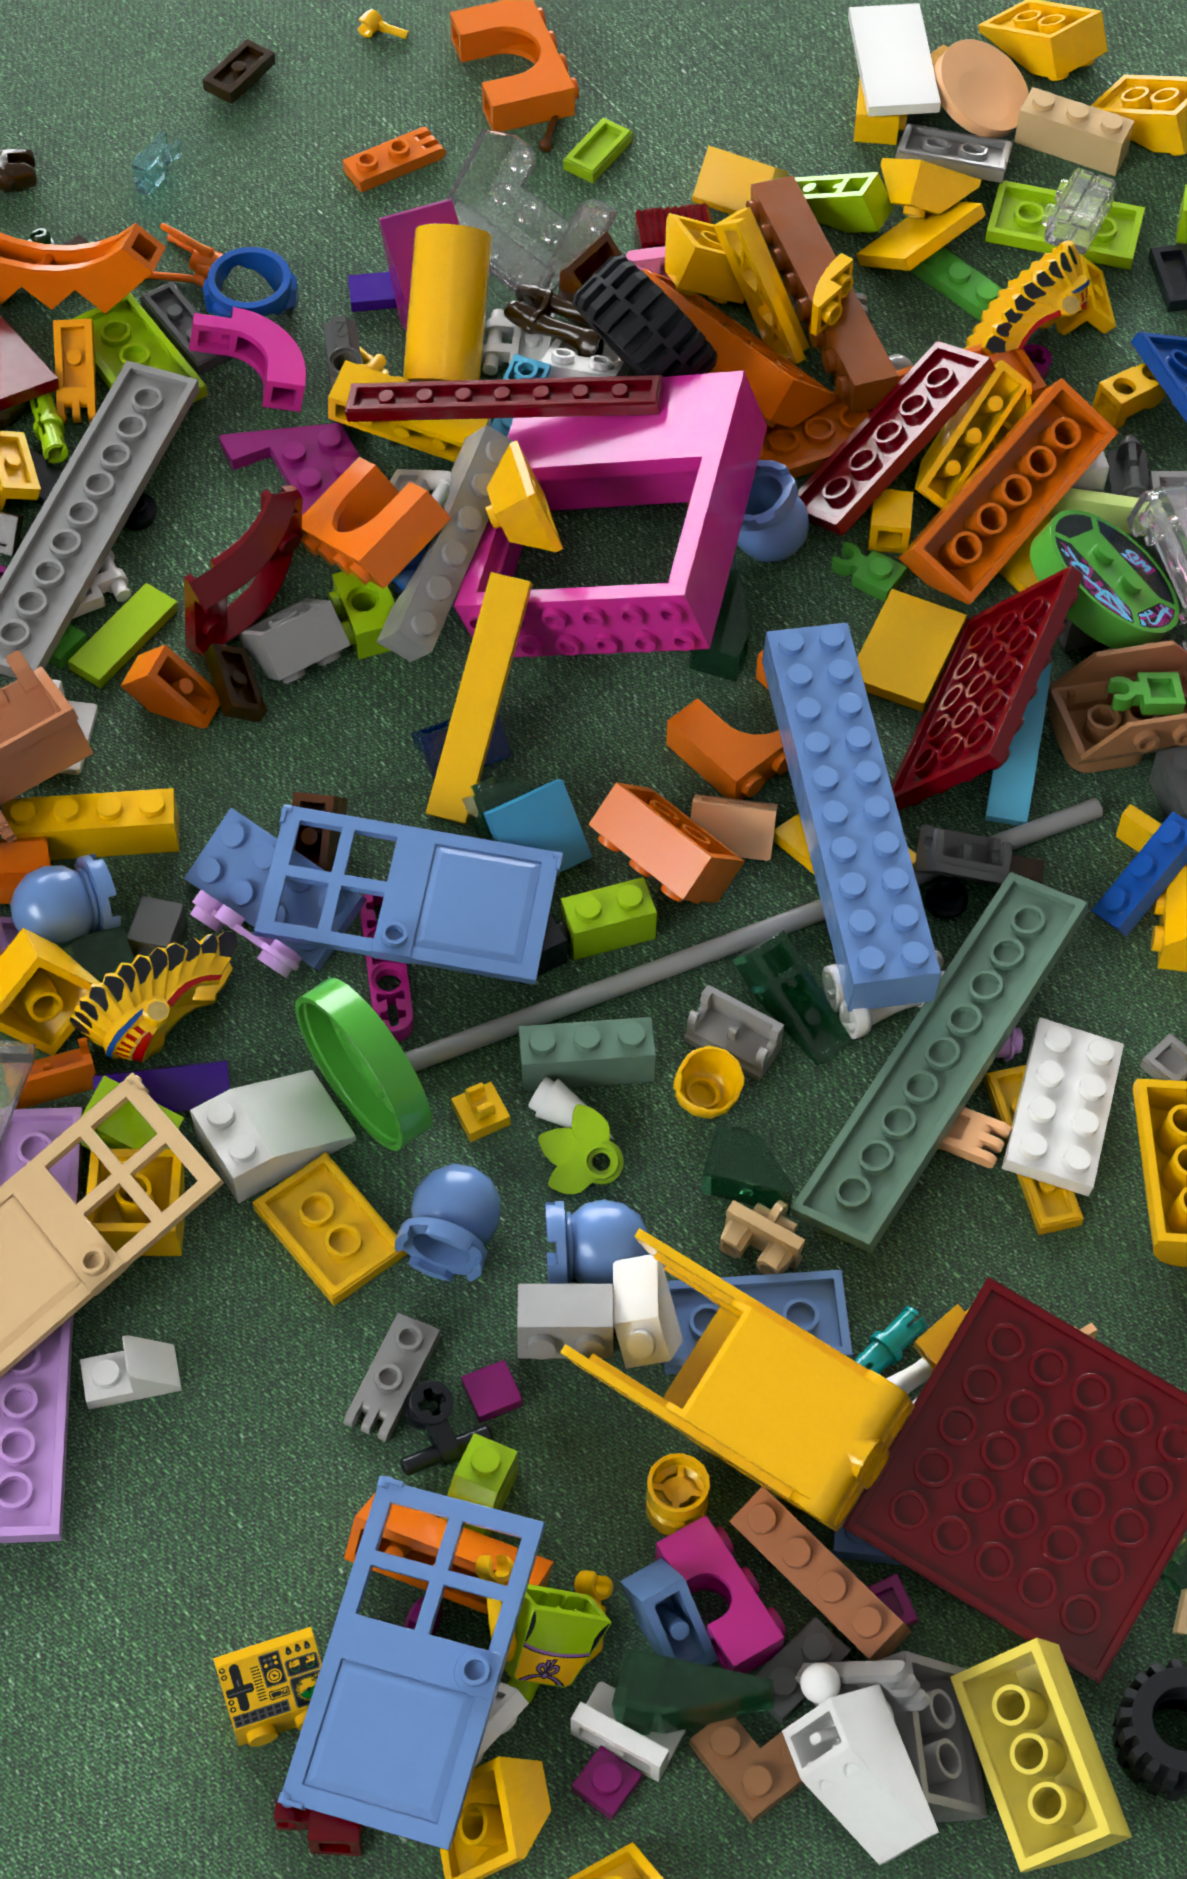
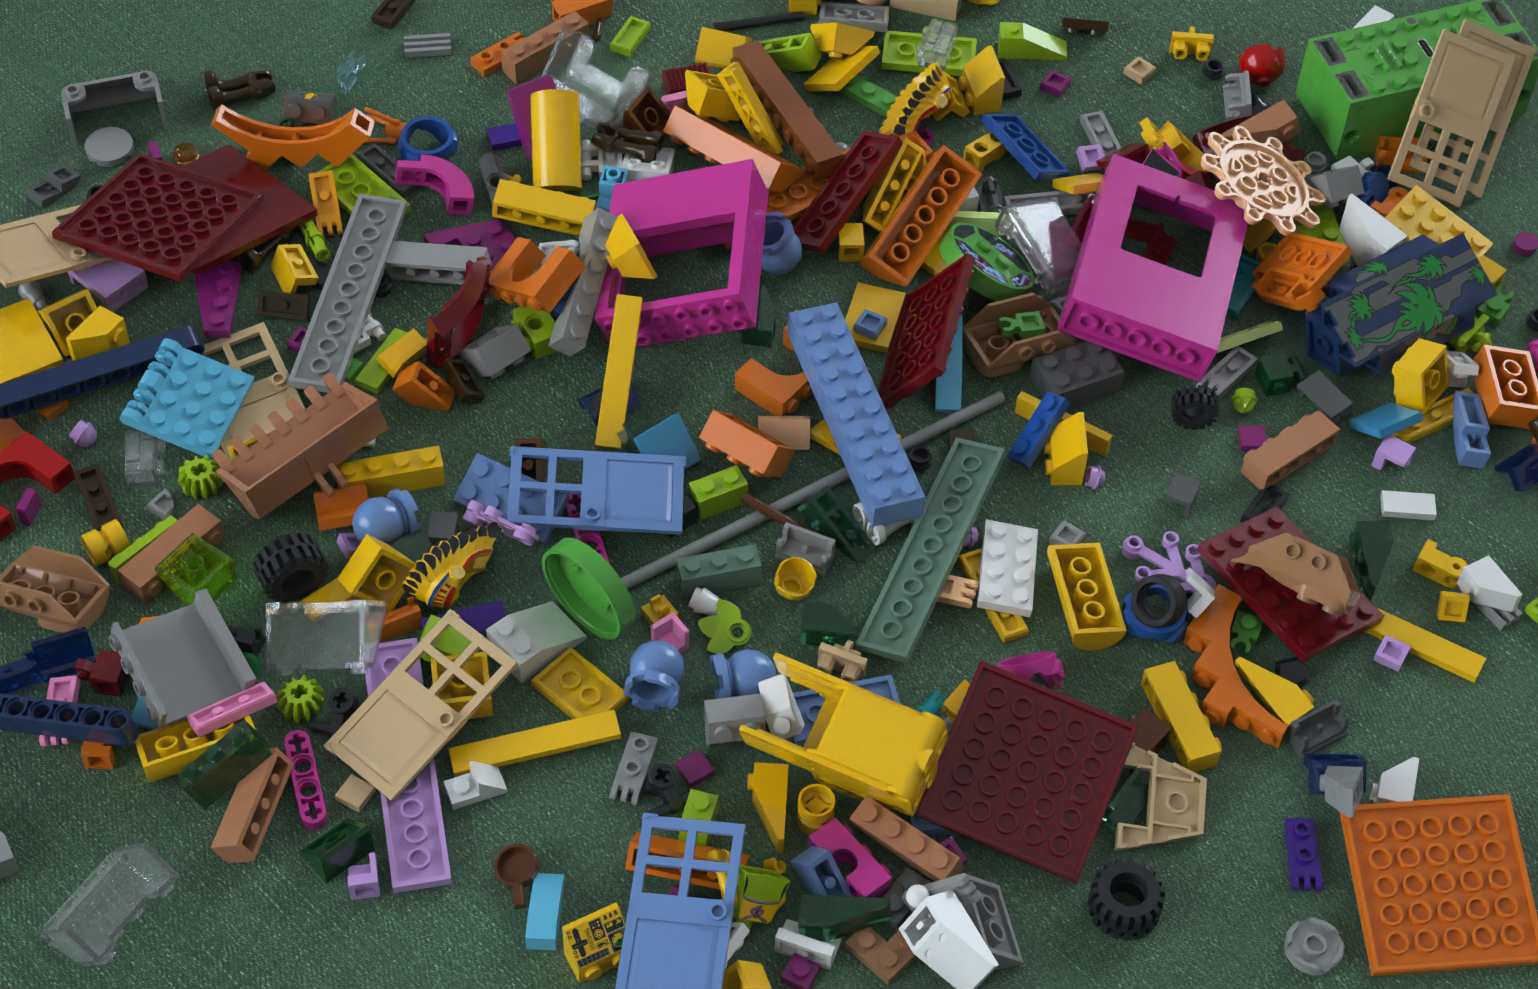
camera: 10 degrees left, 5 degrees down
dark red tile [345,375,664,422] -> none
black tyre [572,254,718,377] -> none
yellow slope [810,253,854,336] -> none
bright green plate [831,542,907,602] -> none
dark grey hinge [914,825,1012,885] -> none
light yellow slope [950,1638,1132,1872] -> none
none -> flat silver brick [283,90,336,124]
none -> yellow panel [376,328,427,378]
none -> light grey brick [386,241,492,285]
none -> light grey tile [404,33,452,58]
none -> yellow tile [449,710,621,777]
none -> reddish brown piece [494,844,540,909]
none -> nougat brick [501,11,590,84]
none -> medium azure slope [525,873,565,951]
none -> bright pink panel [651,612,689,654]
none -> black bar [713,11,804,31]
none -> reddish brown bar [741,492,837,549]
none -> yellow slope [747,762,789,854]
none -> medium blue tile [853,309,887,341]
none -> yellow slope [959,45,1005,116]
none -> dark pink piece [996,651,1065,689]

